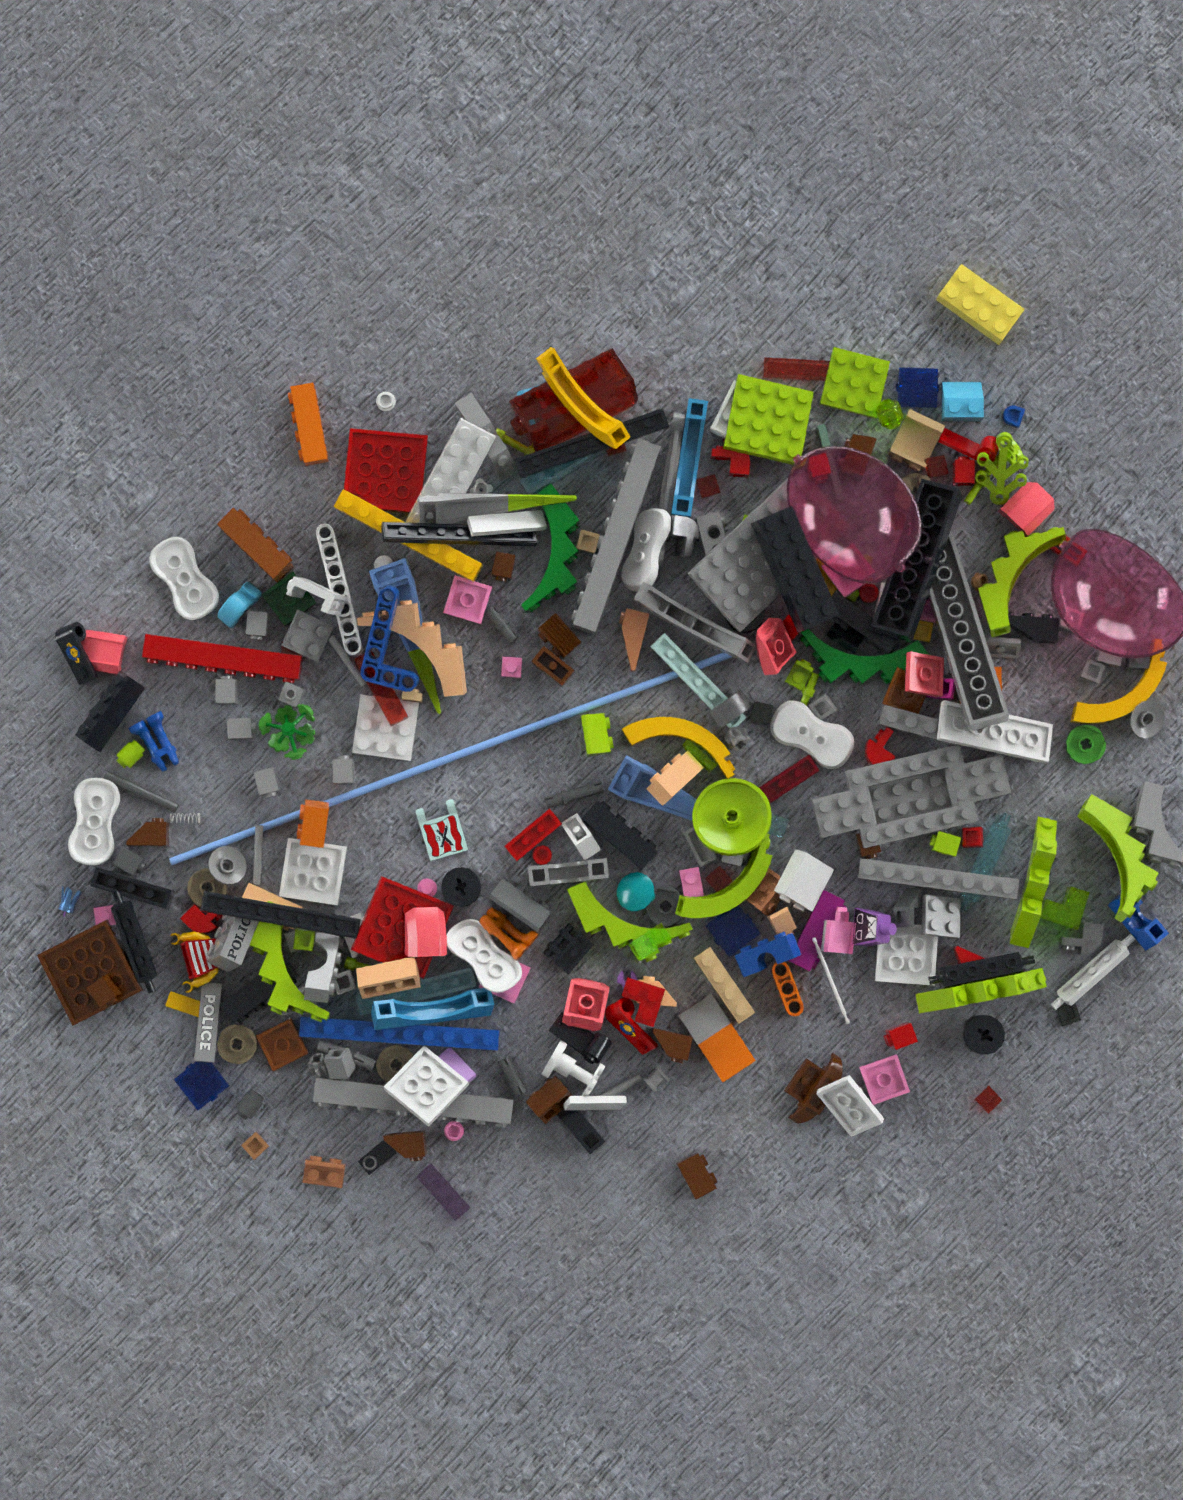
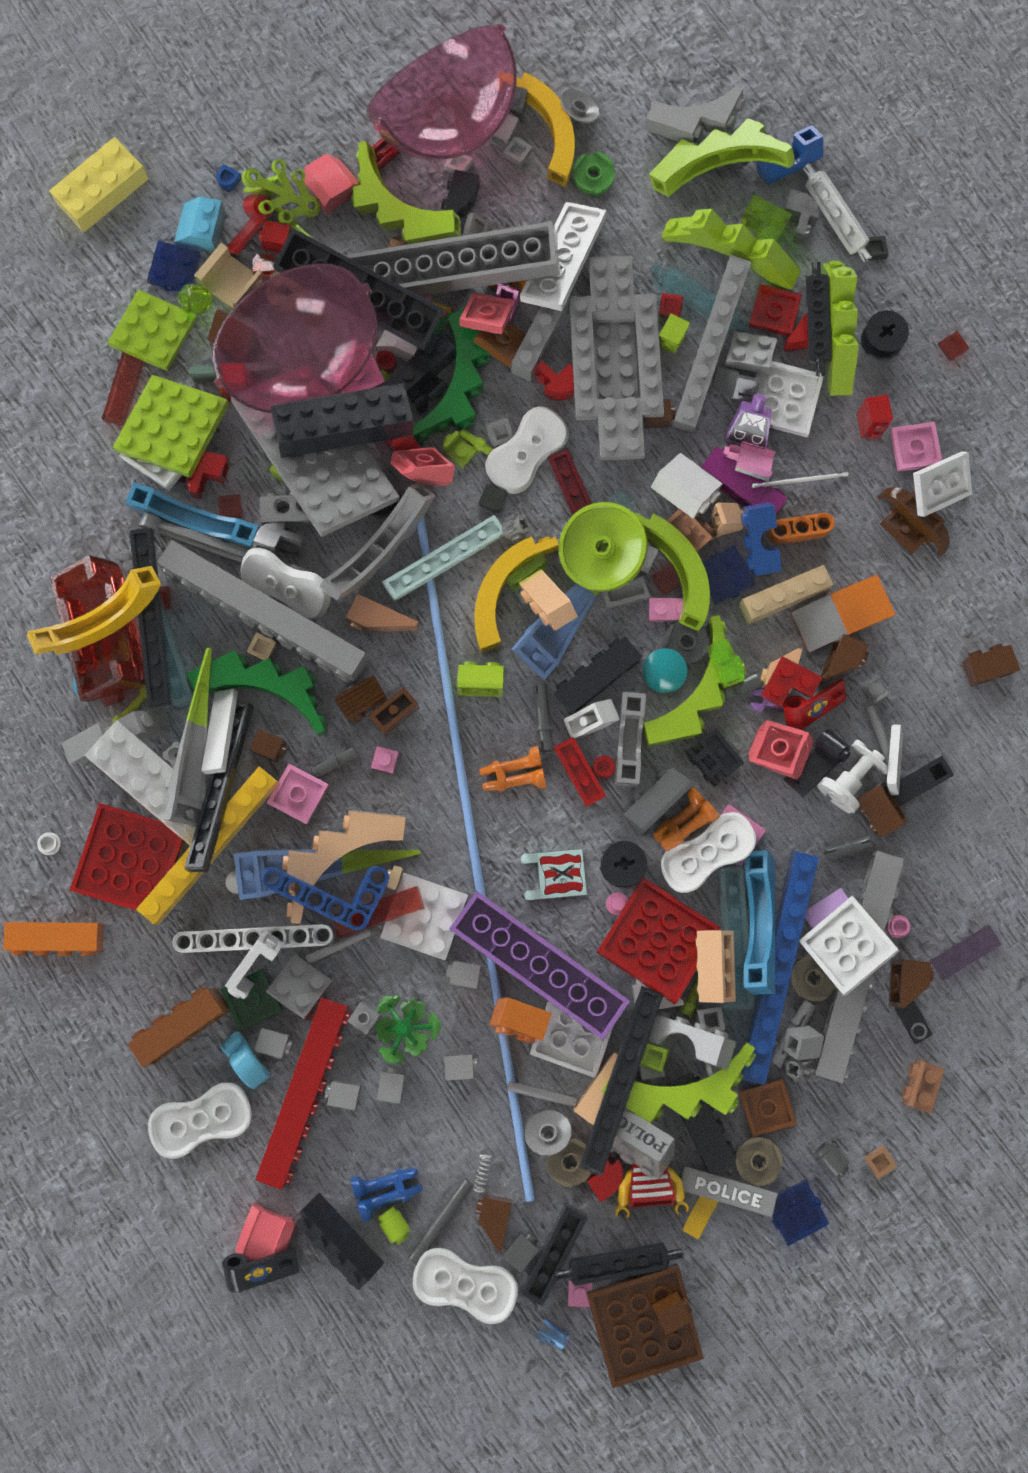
camera: 80 degrees left, 5 degrees down
coral slope [405,907,447,957] -> none
flat silver brick [710,690,751,728] -> none
none -> medium lavender brick [449,891,630,1040]
none -> orange piece [479,746,547,792]
none -> red plate [748,284,802,337]

